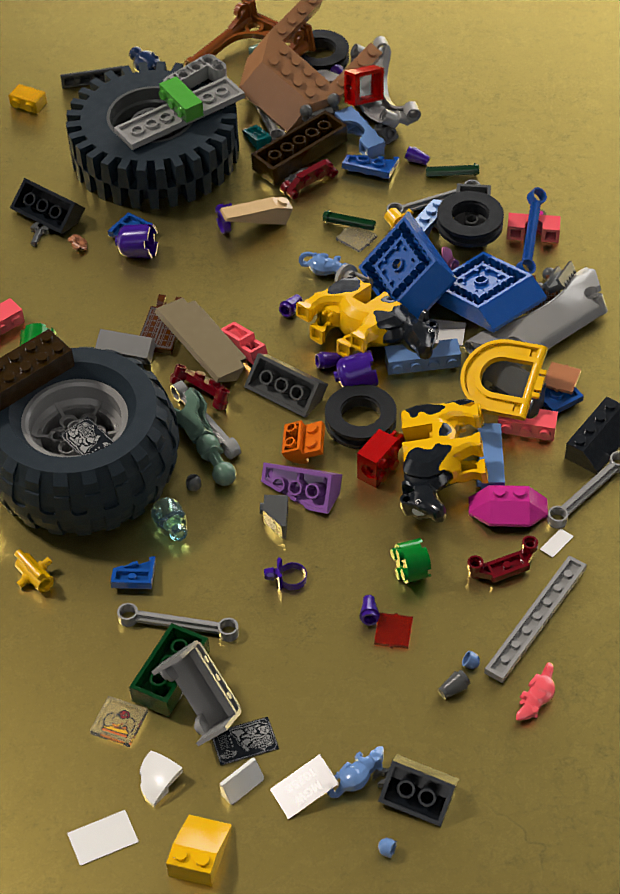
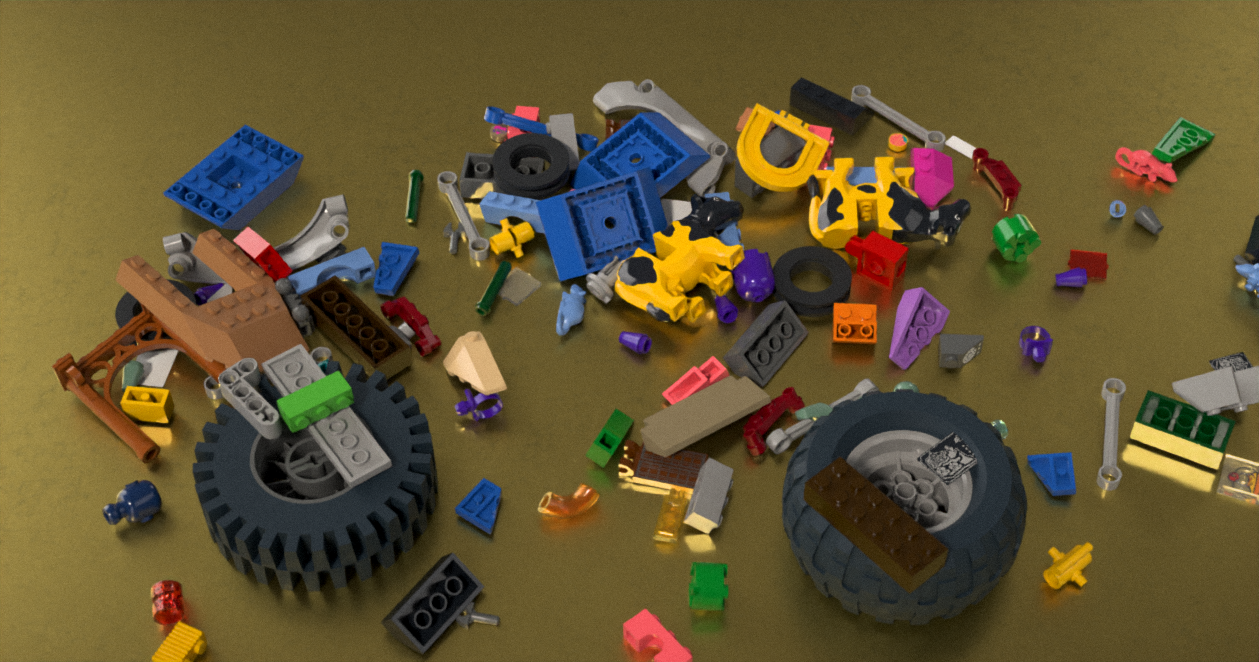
camera: 90 degrees left, 0 degrees up
dark grey slope [60,66,122,89] -> none
nougat plant [68,234,87,251] -> none
dark purple cylinder [115,224,158,259] -> none
dark purple cone [405,146,430,166] -> none
light grey plate [484,556,587,683] -> none
dark grey gear [537,261,576,294] -> none
none -> yellow brick [121,386,175,423]
none -> clear red wheel [151,580,185,625]
none -> blue slope [163,125,304,230]
none -> dark grey bar [443,222,466,255]
none -> clear orange cylinder [538,482,601,519]
none -> light grey brick [546,113,580,176]
none -> green slope [585,409,634,468]
none -> clear yellow hinge [653,487,688,544]
none -> tile [888,133,908,152]
none -> green wing [1152,117,1216,163]

